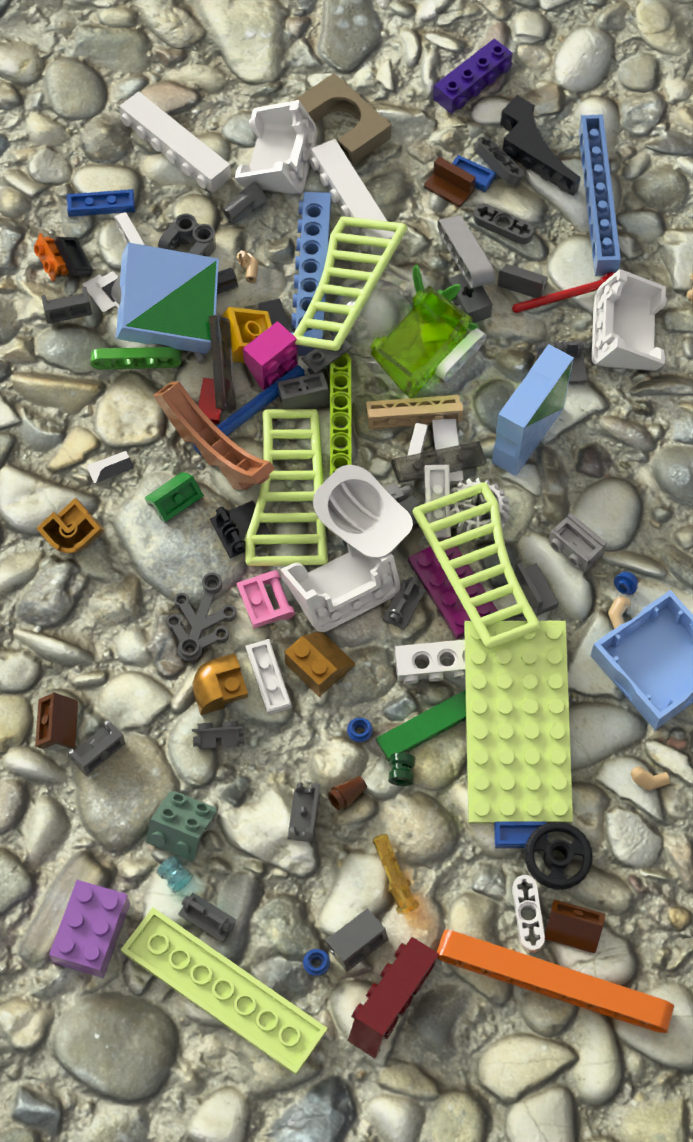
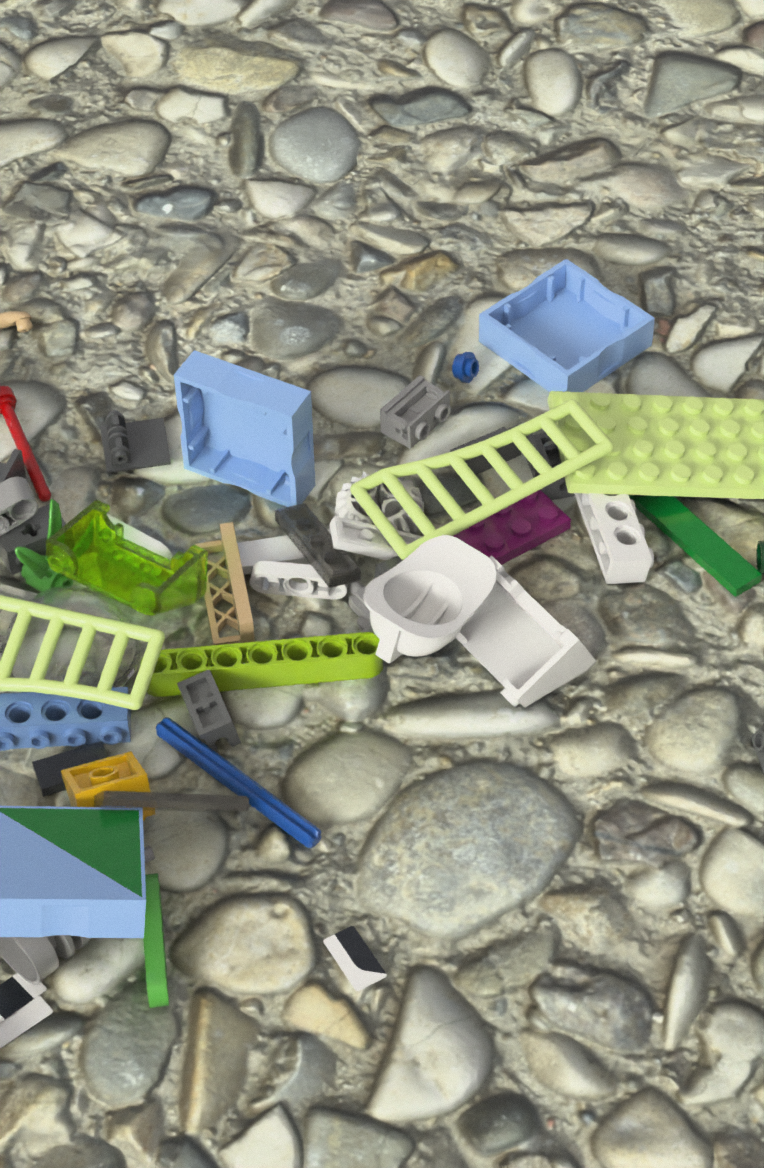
camera: 95 degrees left, 15 degrees down
pearl gold brick [36,498,105,553] -> none
dark grey hinge [41,287,92,324] -> none
green panel [144,472,204,522] -> none
nougat arch [153,381,275,490] -> none
dark grey plant [166,572,236,662] -> none
pearl gold brick [192,653,248,715] -> none
red tile [198,378,227,424] -> none
black hinge [210,500,272,559] -> none
bright pink plate [237,570,295,629] -> none
dark pink slope [243,321,298,390] -> none
yellowish green bar [245,409,328,566] -> none
white tile [246,639,292,715] -> none
pearl gold slope [284,632,355,697] -> none
dark grey hinge [301,333,352,374] -> none
blue plate [347,717,373,743] -> none
dark grey hinge [382,577,426,630] -> none
white windscreen [592,269,667,371] -> none
tan arm [608,596,631,629] -> none
tan arm [631,766,670,791] -> none

